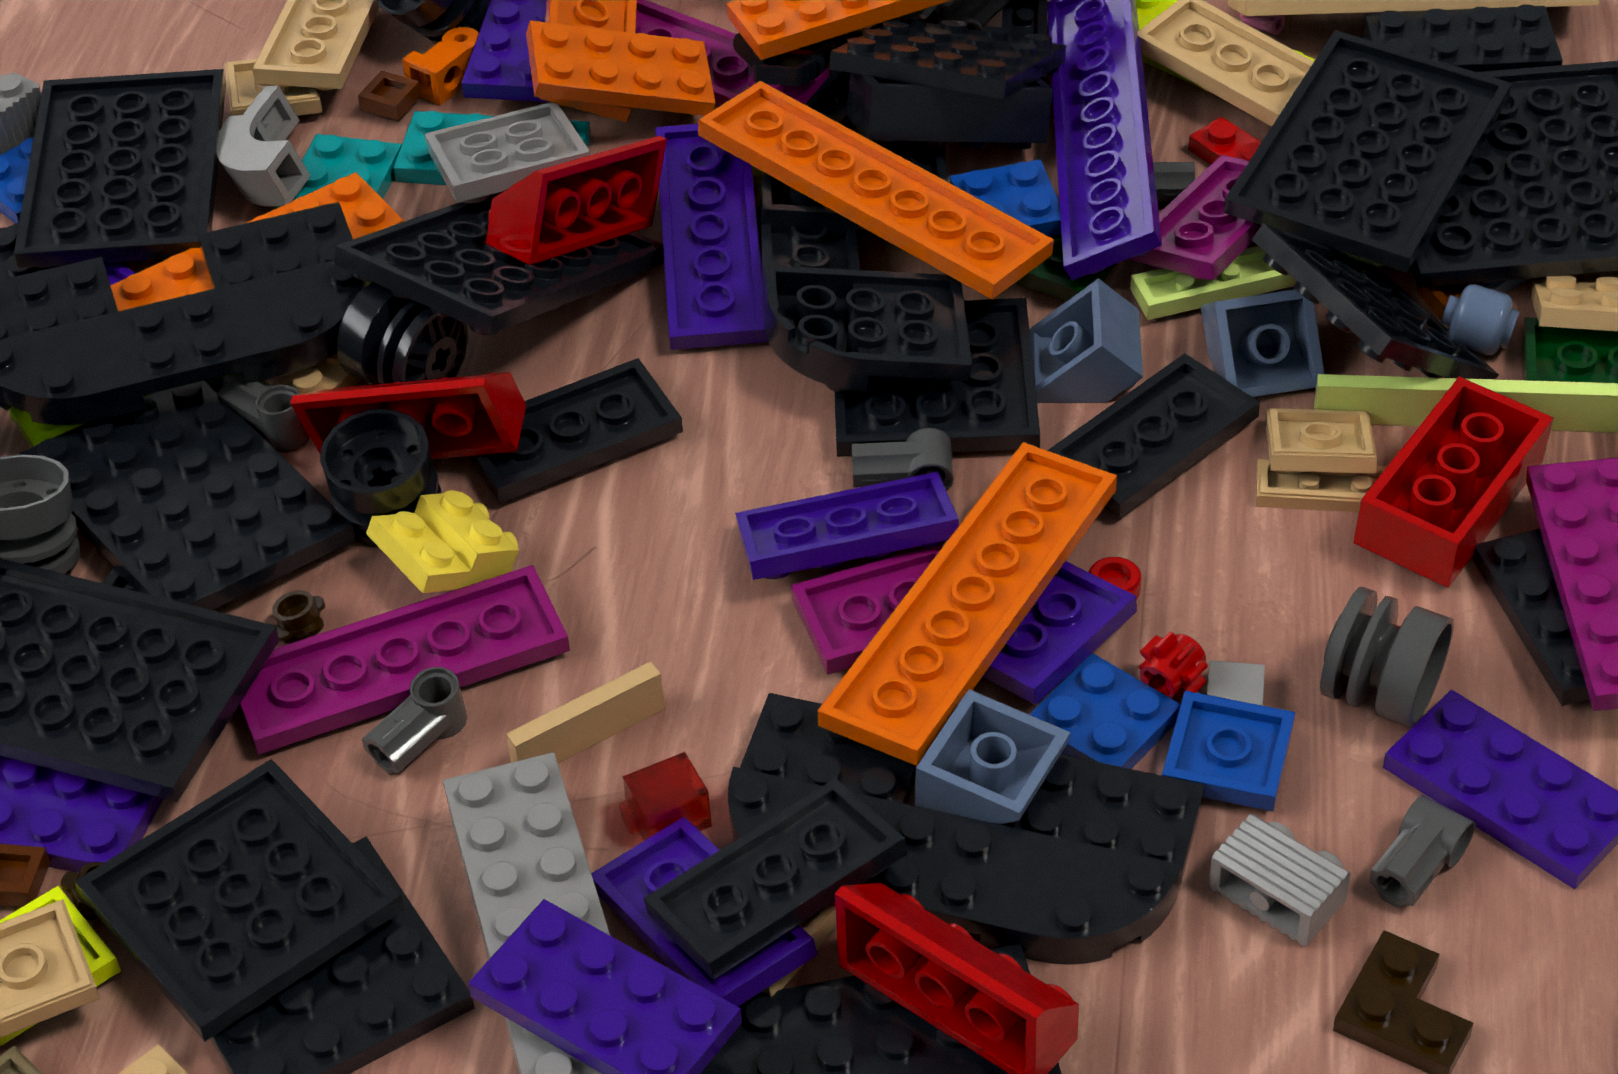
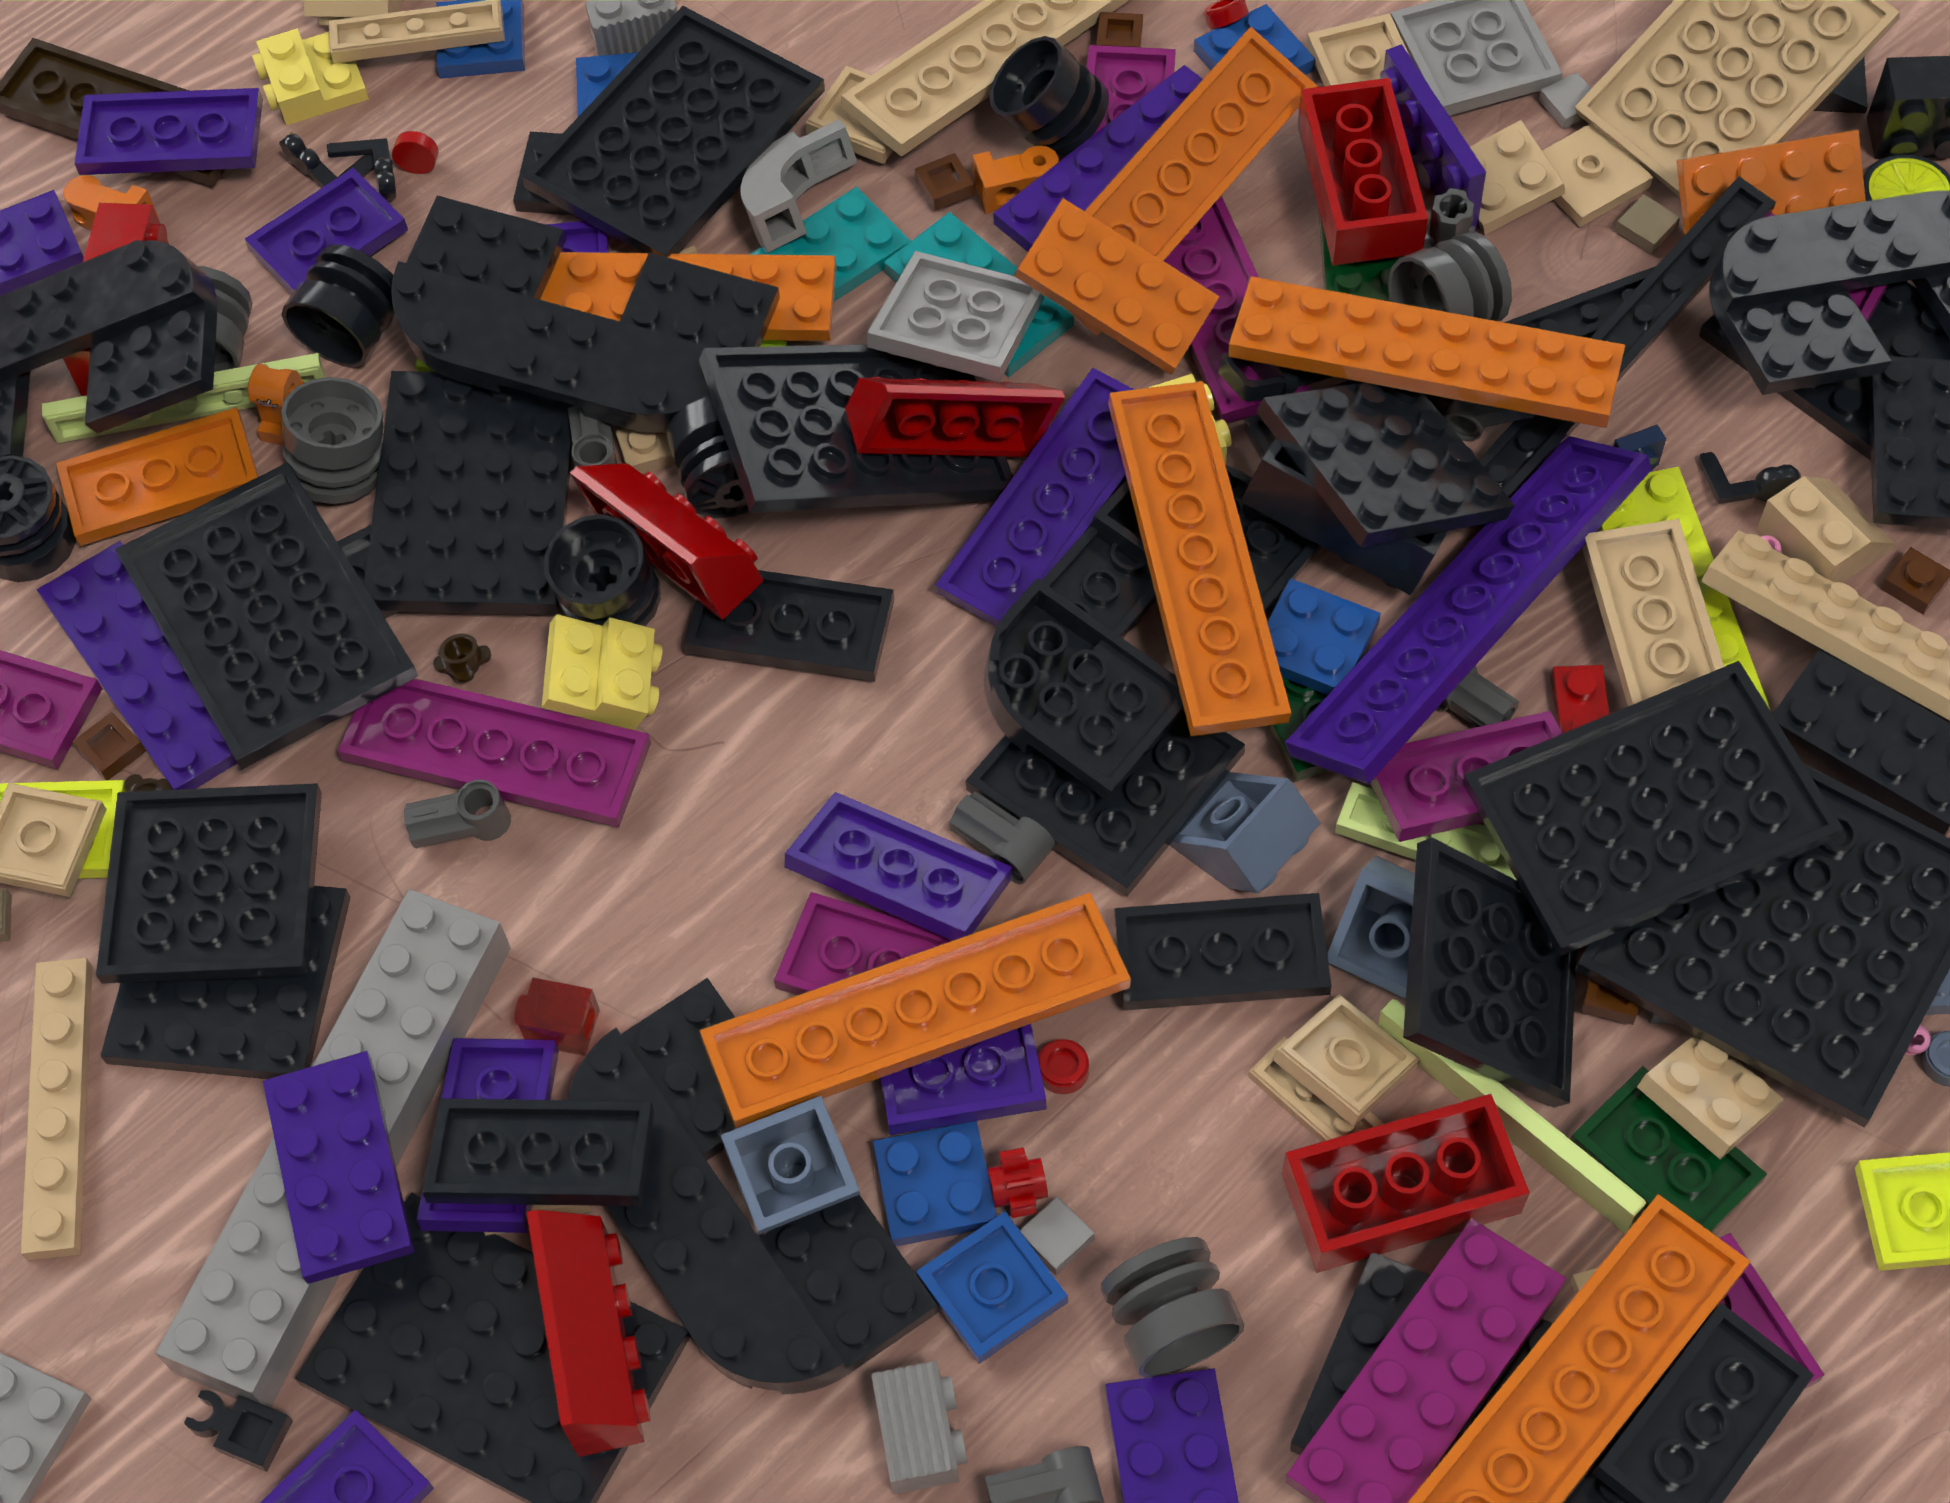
camera: 40 degrees right, 15 degrees up
tan tile [506,662,665,763] -> none
sand blue head [1441,284,1520,356] -> none

